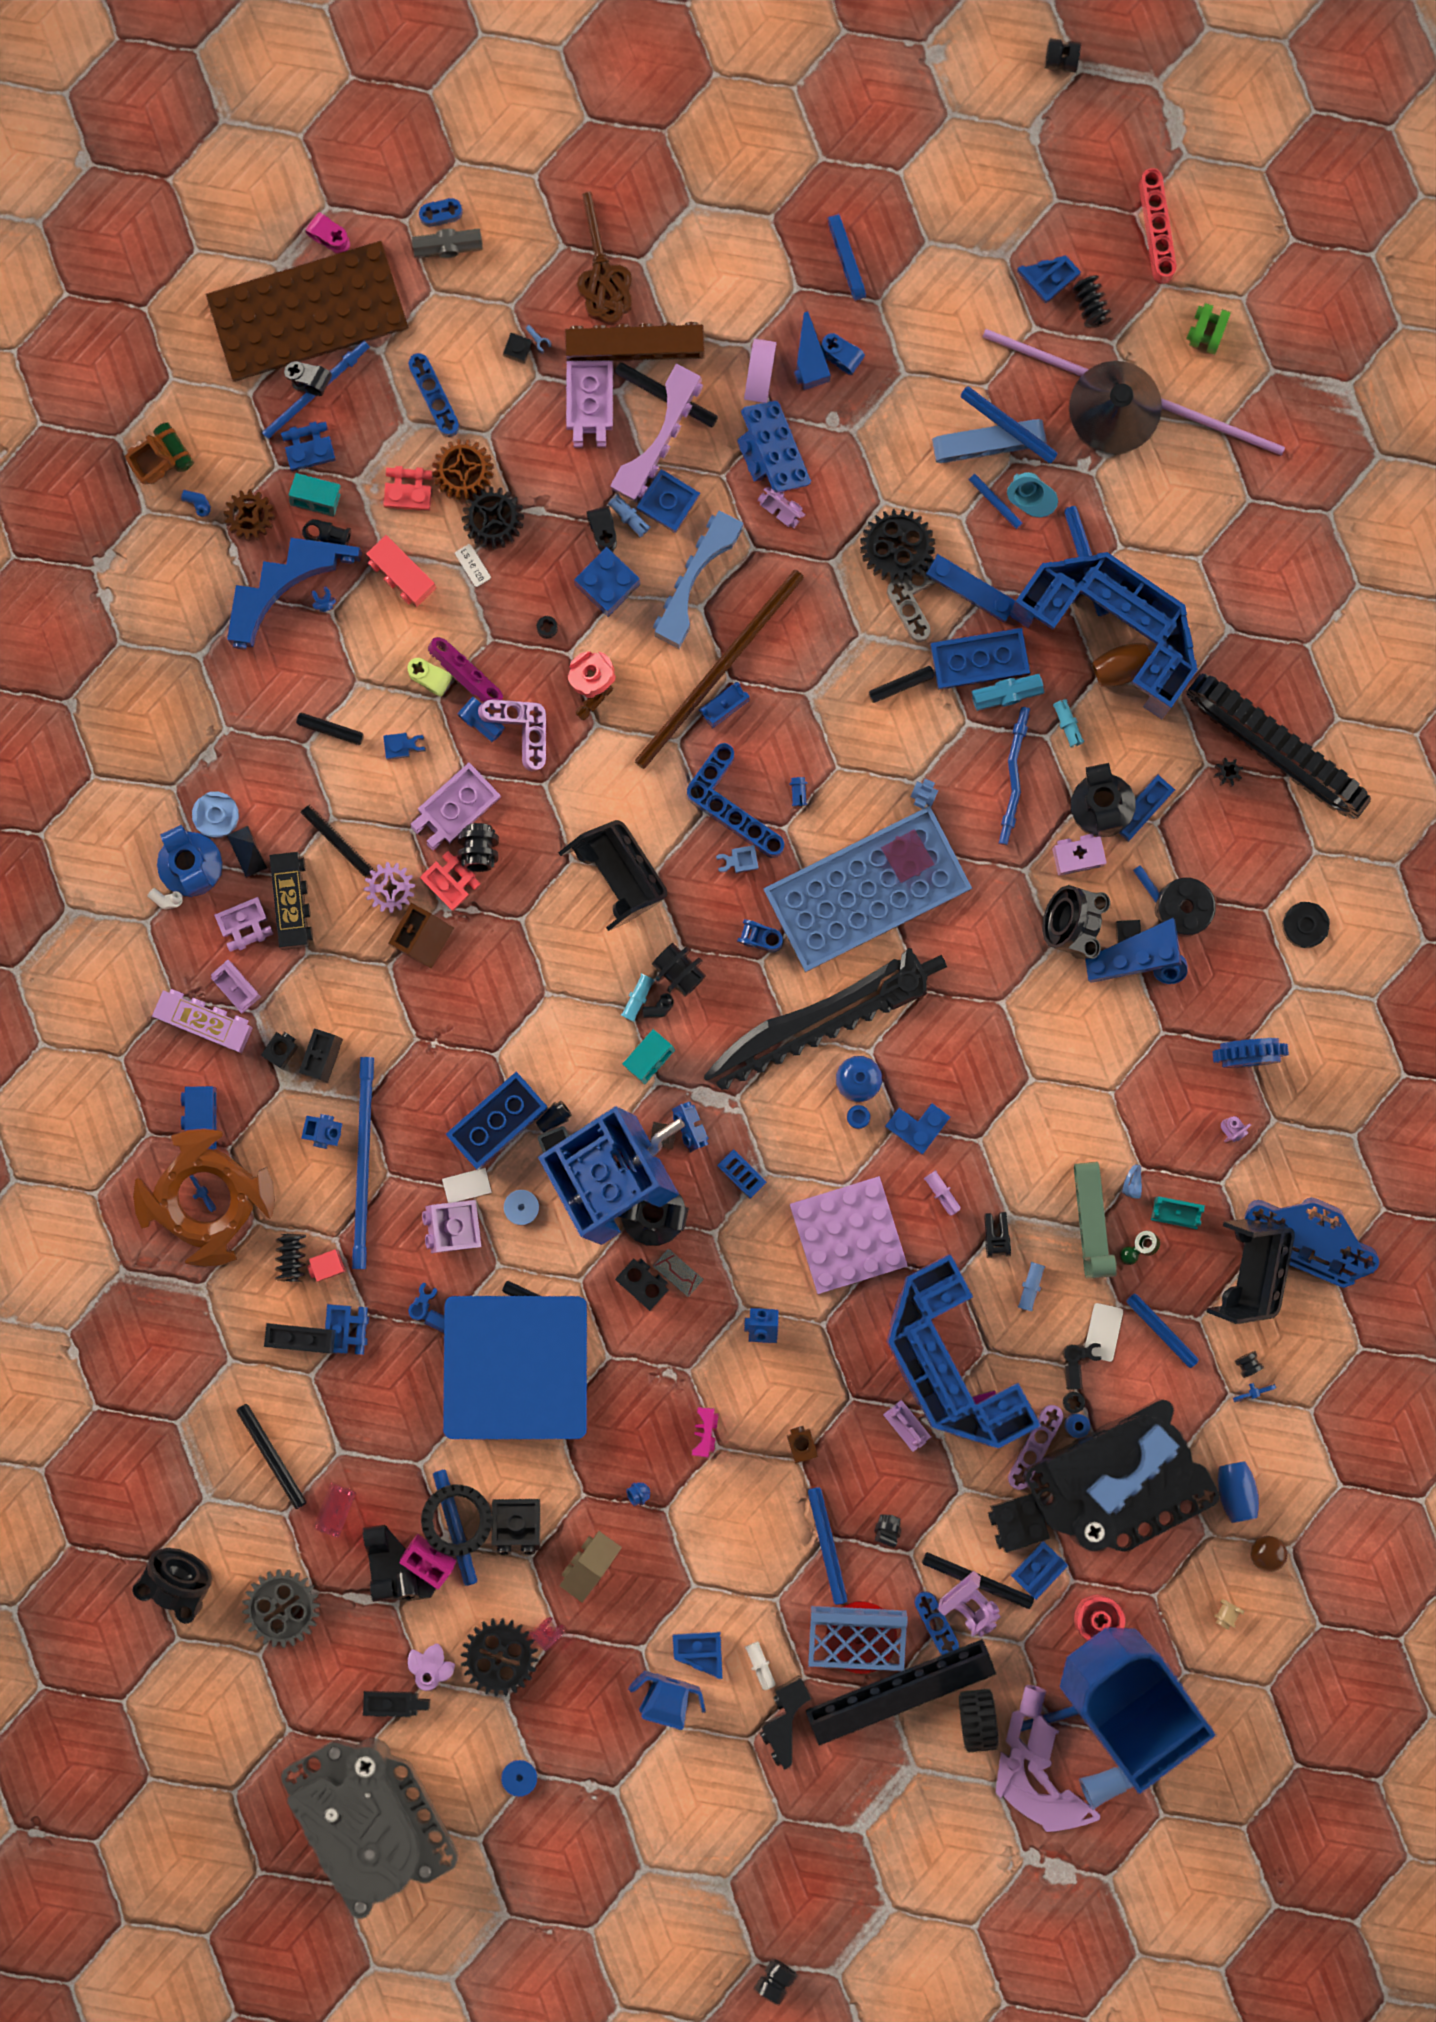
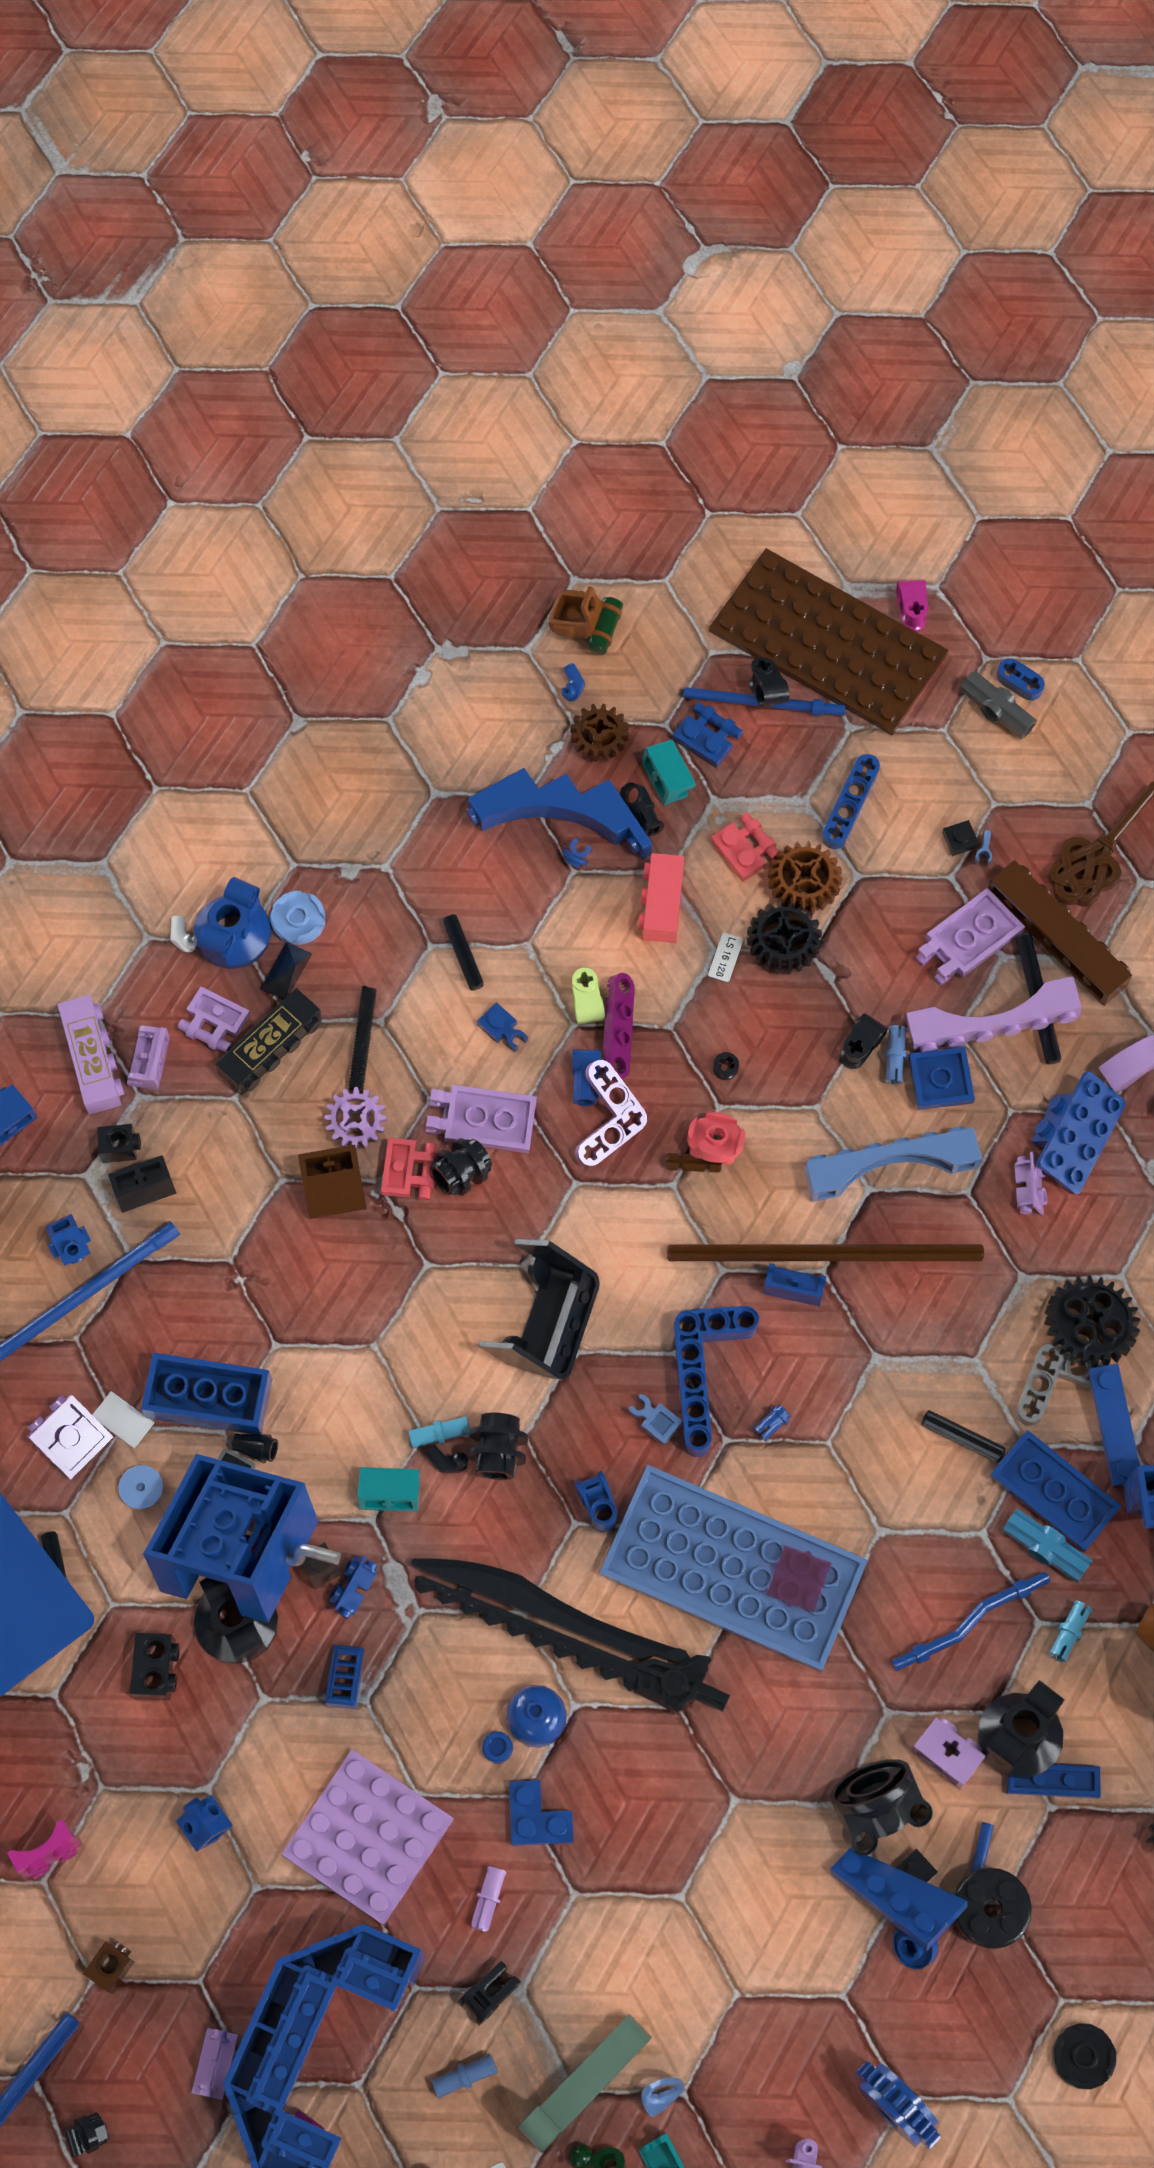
camera: 55 degrees right, 15 degrees down
blue brick [574,547,640,617] -> none
clear light blue tile [653,1248,704,1297] -> none
medium blue gear [910,779,939,809] -> none

